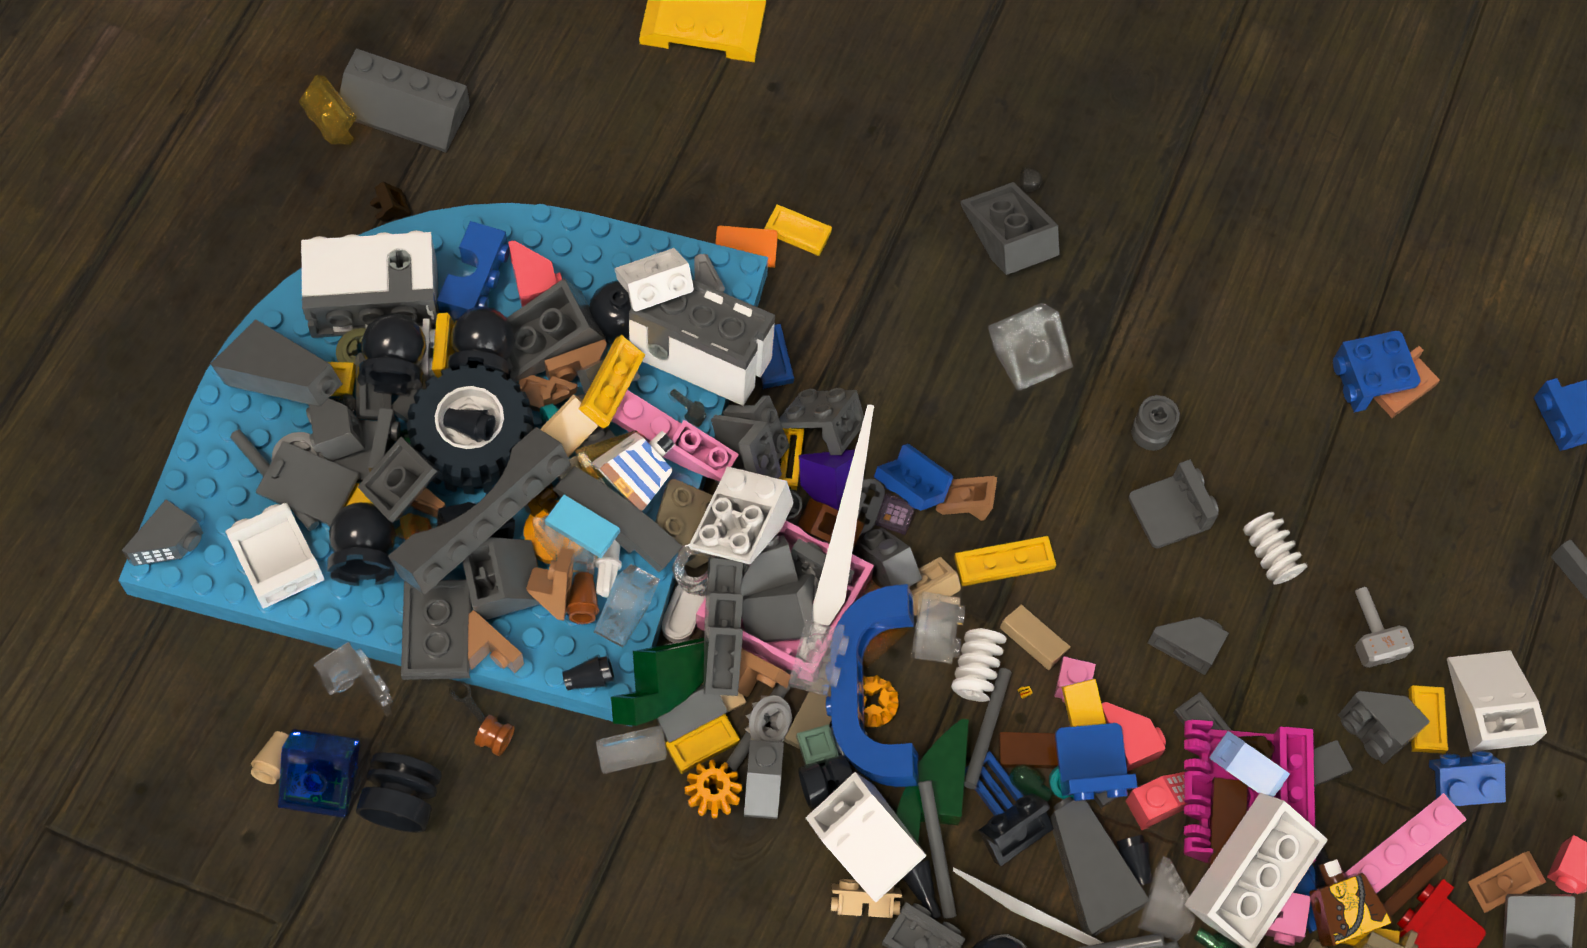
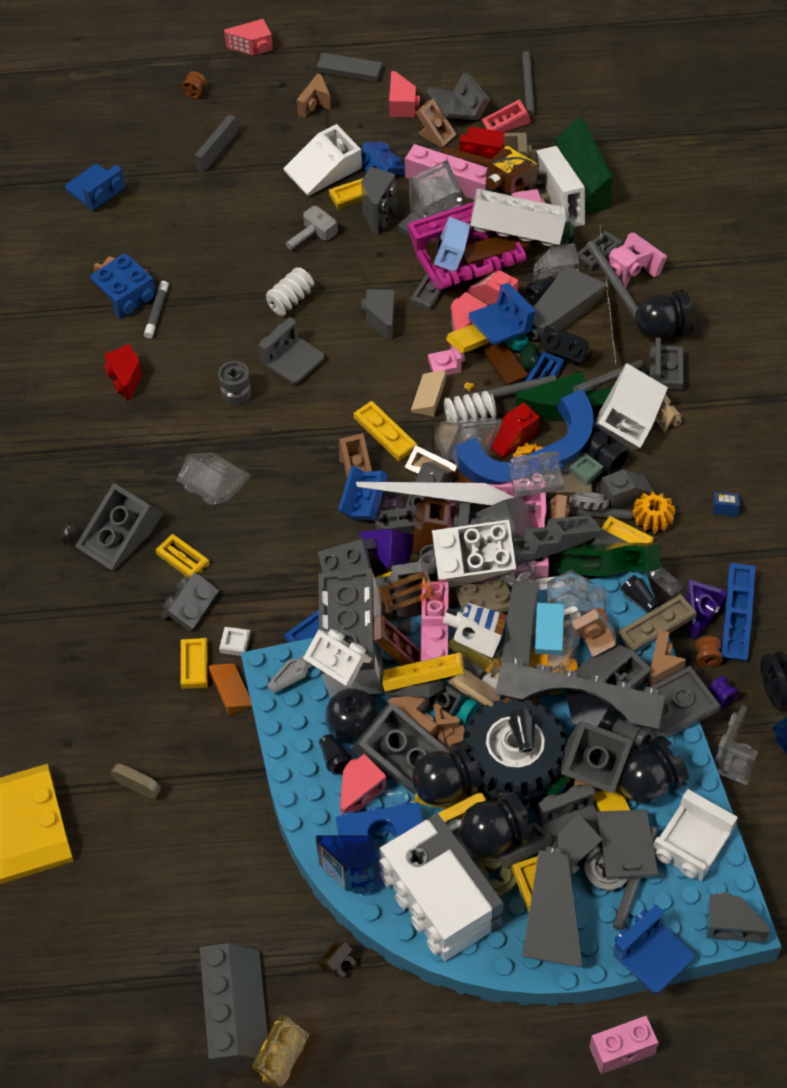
camera: 110 degrees left, 10 degrees down
none -> red slope [103,344,142,401]
none -> dark tan tile [110,764,161,799]
none -> dark grey bar [144,281,169,339]
none -> yellow tile [155,534,210,577]
none -> dark grey bracket [161,572,219,631]
none -> white tile [219,627,251,656]
none -> clear blue slope [316,835,376,894]
none -> black cone [319,734,351,775]
none -> reddish brown tile [373,615,421,666]
none -> clear orange tile [378,571,435,613]
none -> clear slope [409,160,461,219]
none -> red slope [487,403,540,460]
none -> bright pink brick [589,1016,658,1074]
none -> blue bracket [613,904,694,994]
none -> dark tan tile [617,594,697,653]
none -> dark purple slope [685,579,727,640]
none -> dark purple wheel [708,676,740,709]
none -> blue slope [713,492,740,516]
none -> blue slope [721,563,756,661]

